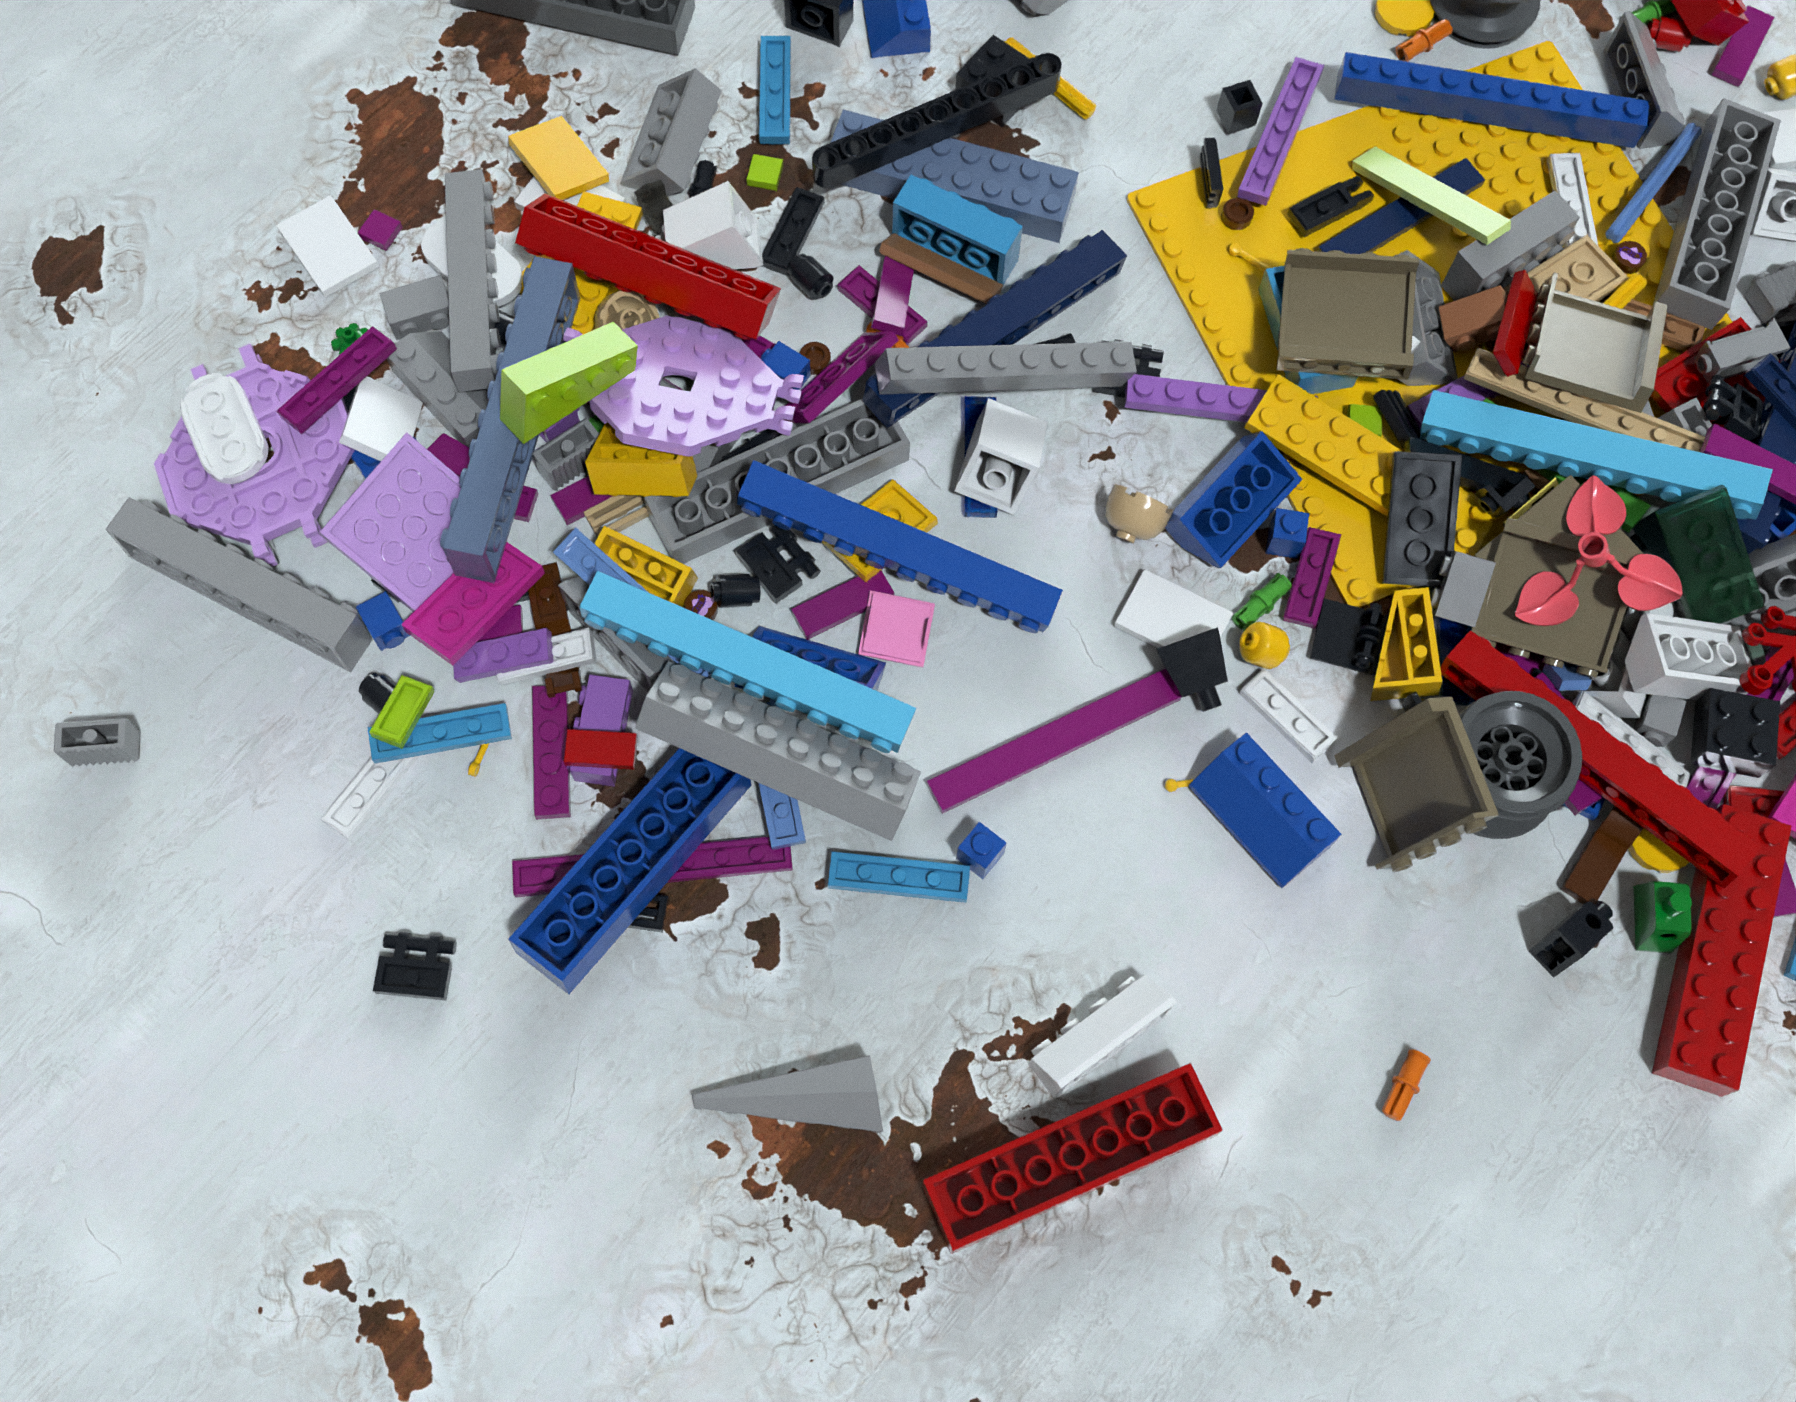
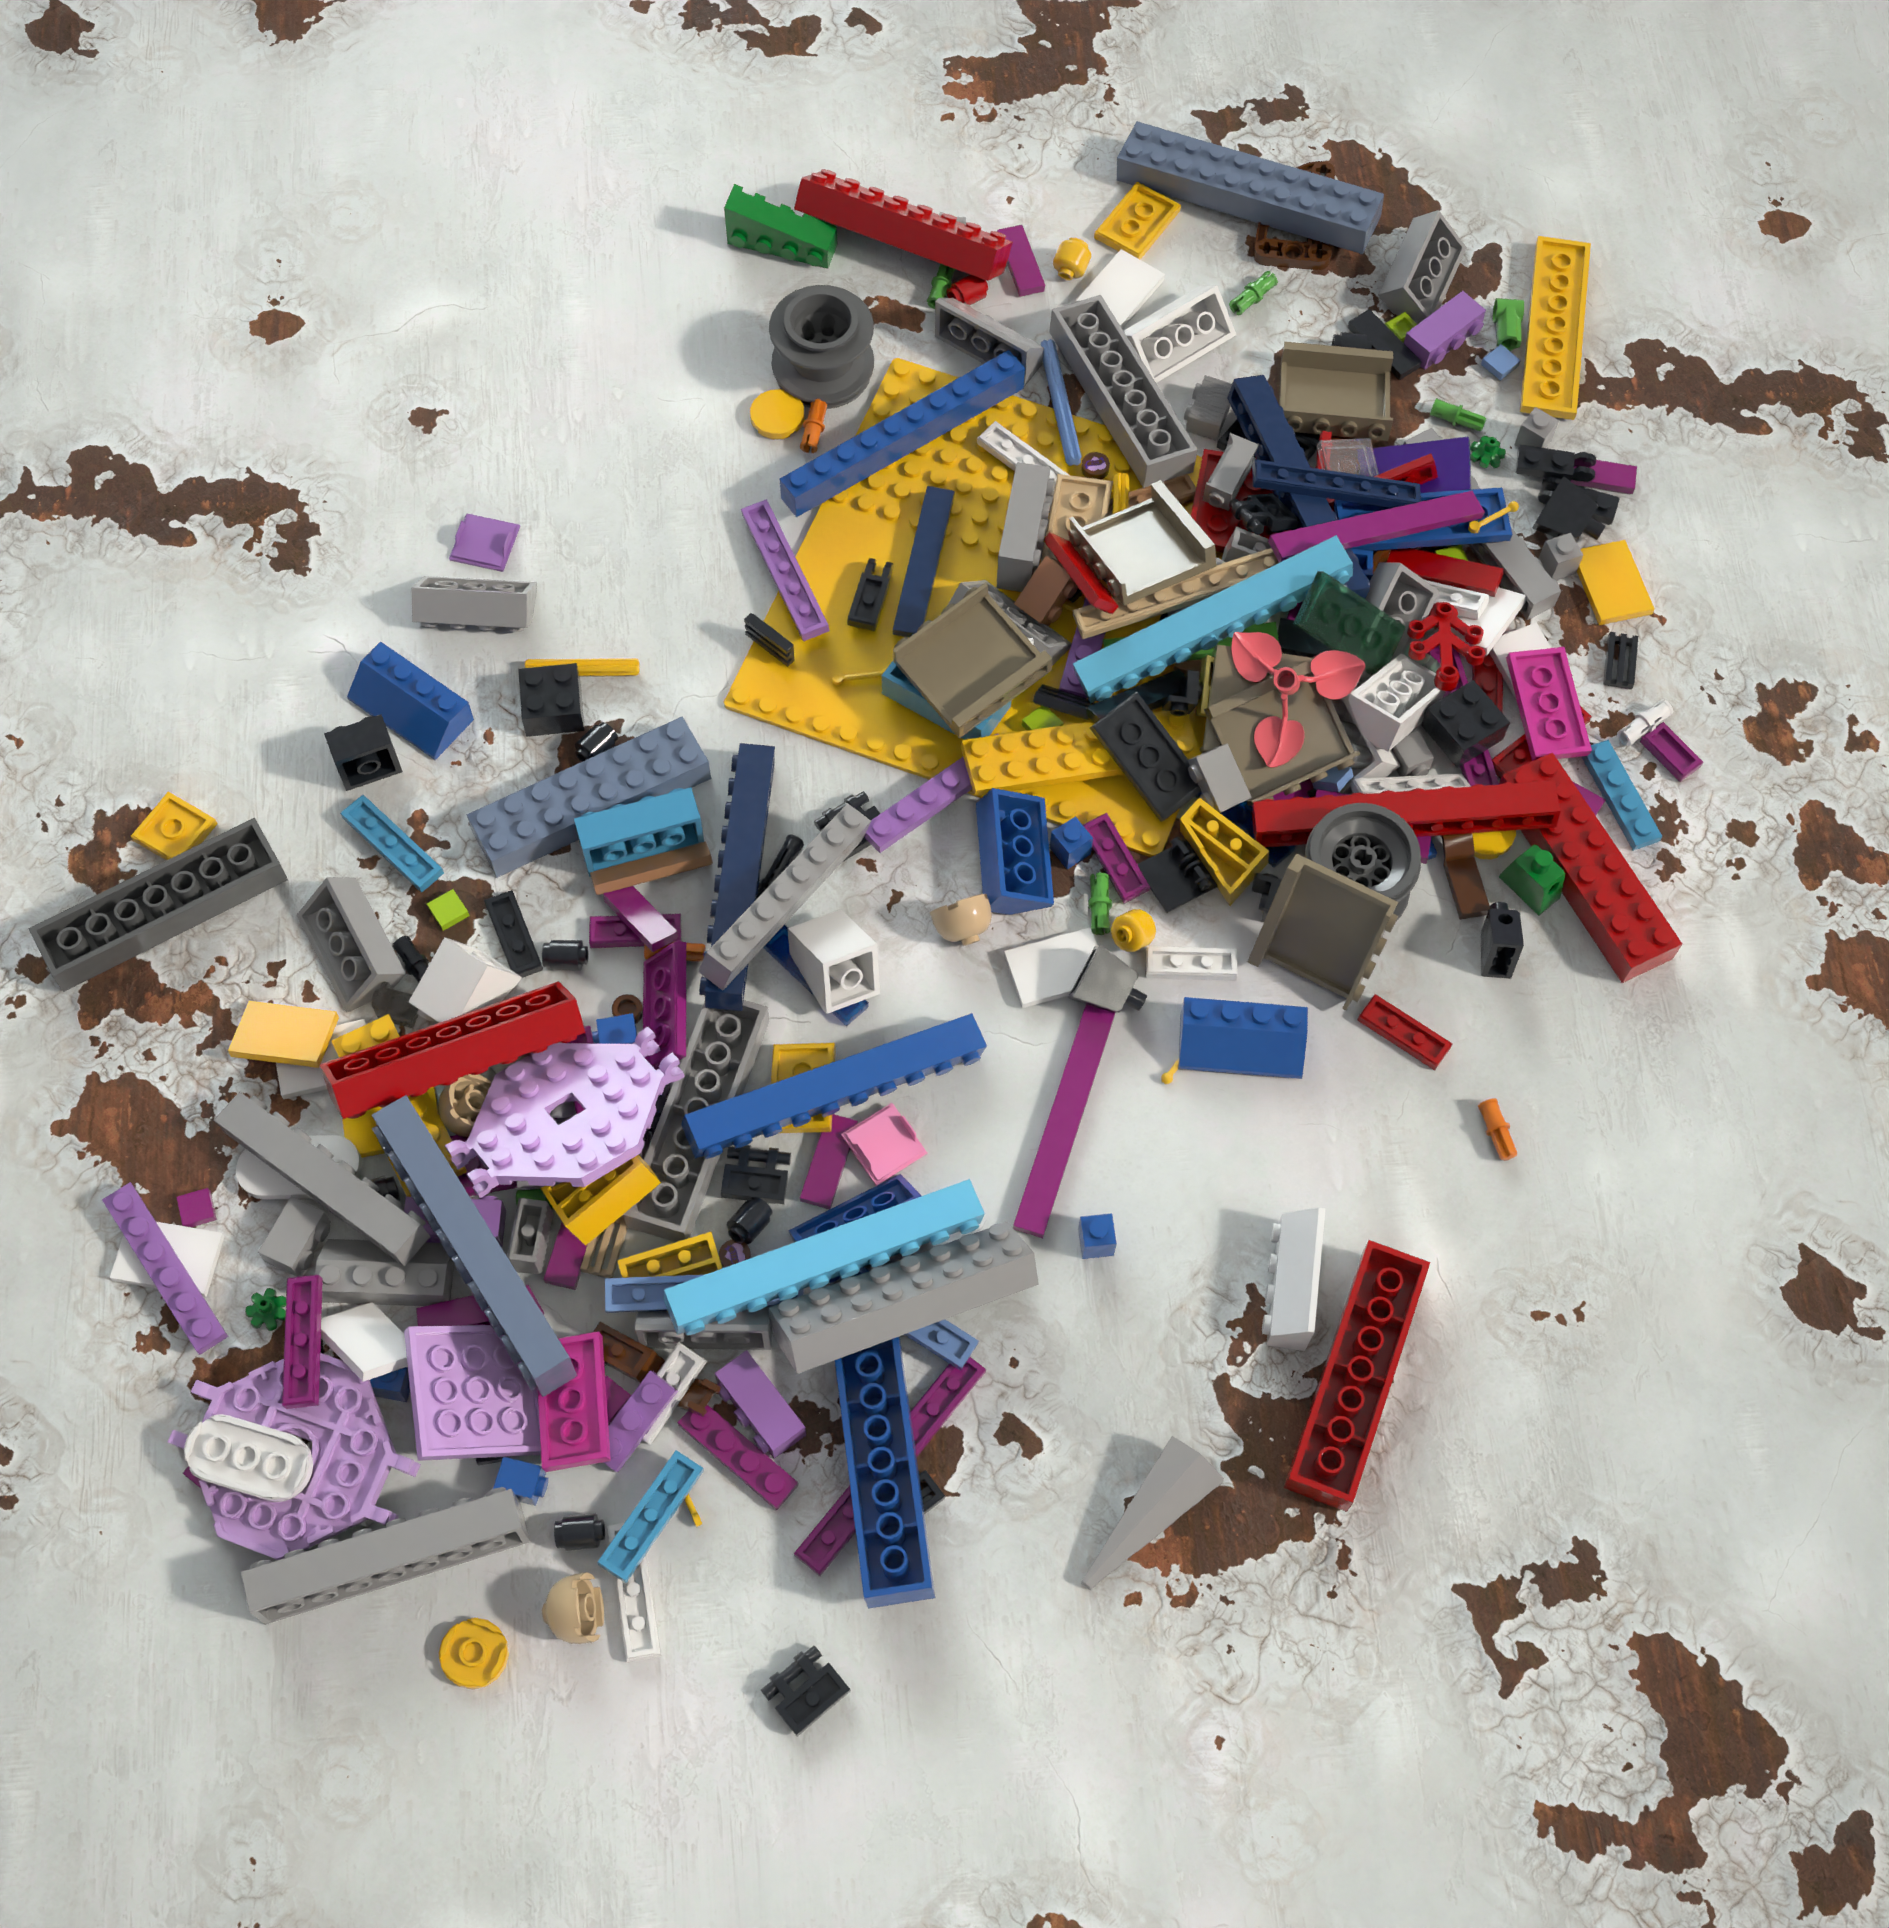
camera: 45 degrees left, 5 degrees down
light grey brick [54,718,140,767] -> none
lime tile [369,675,435,749] -> none
lime wedge [500,322,638,444] -> none
red tile [564,729,638,770] -> none
black beam [812,53,1062,189] -> none
dark azure plate [828,851,970,903] -> none
black brick [1216,79,1263,134] -> none
reddish brown tile [1222,198,1254,230] -> none
yellowish green tile [1352,146,1511,245] -> none
none -> medium lavender plate [102,1182,229,1355]
none -> yellow tile [439,1618,509,1690]
none -> tan cylinder [542,1572,604,1644]
none -> black brick [575,722,618,762]
none -> red tile [1357,994,1453,1070]

